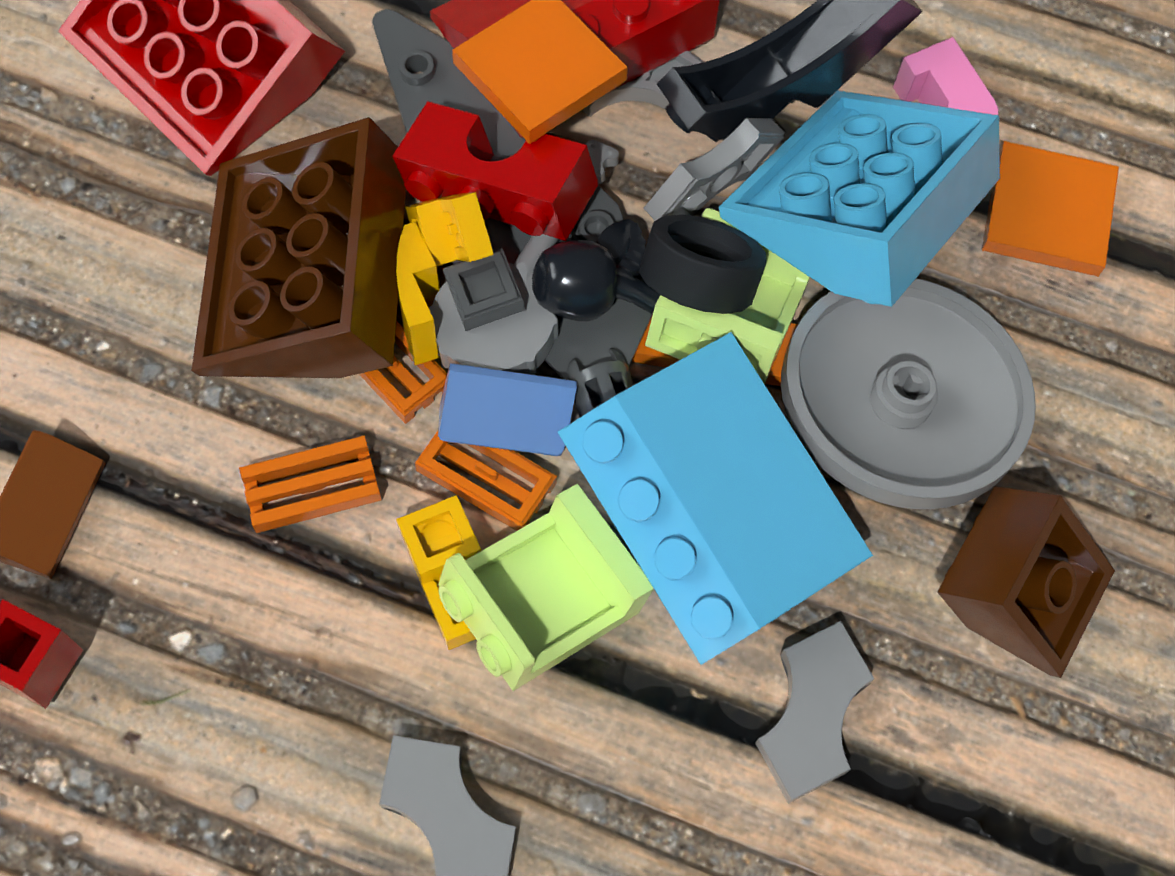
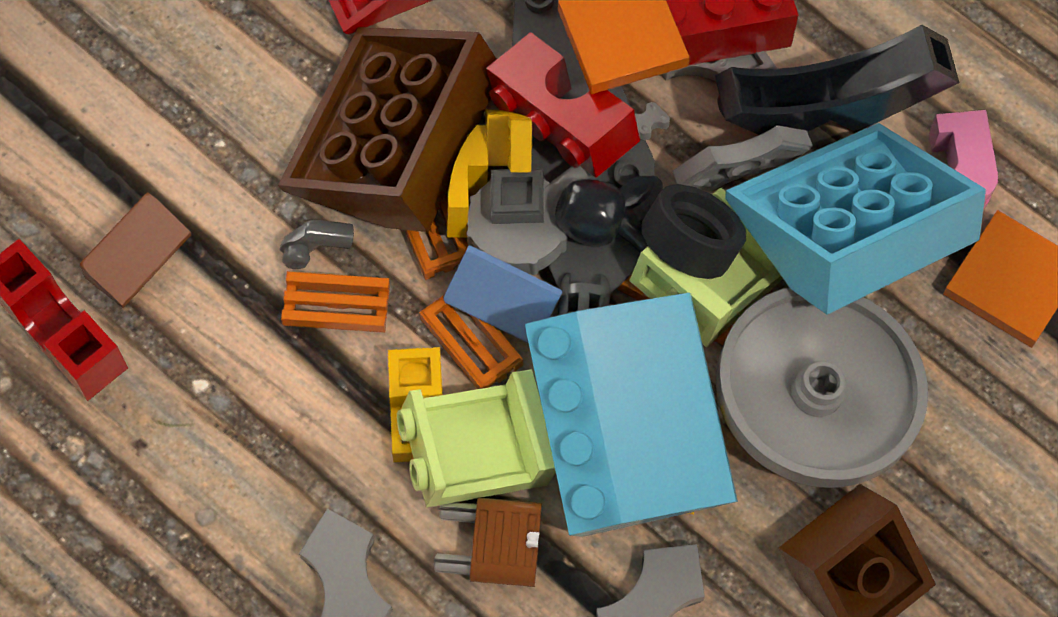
camera: 25 degrees right, 0 degrees up
none -> dark grey arm [280,220,354,269]
none -> dark orange piece [434,498,542,587]

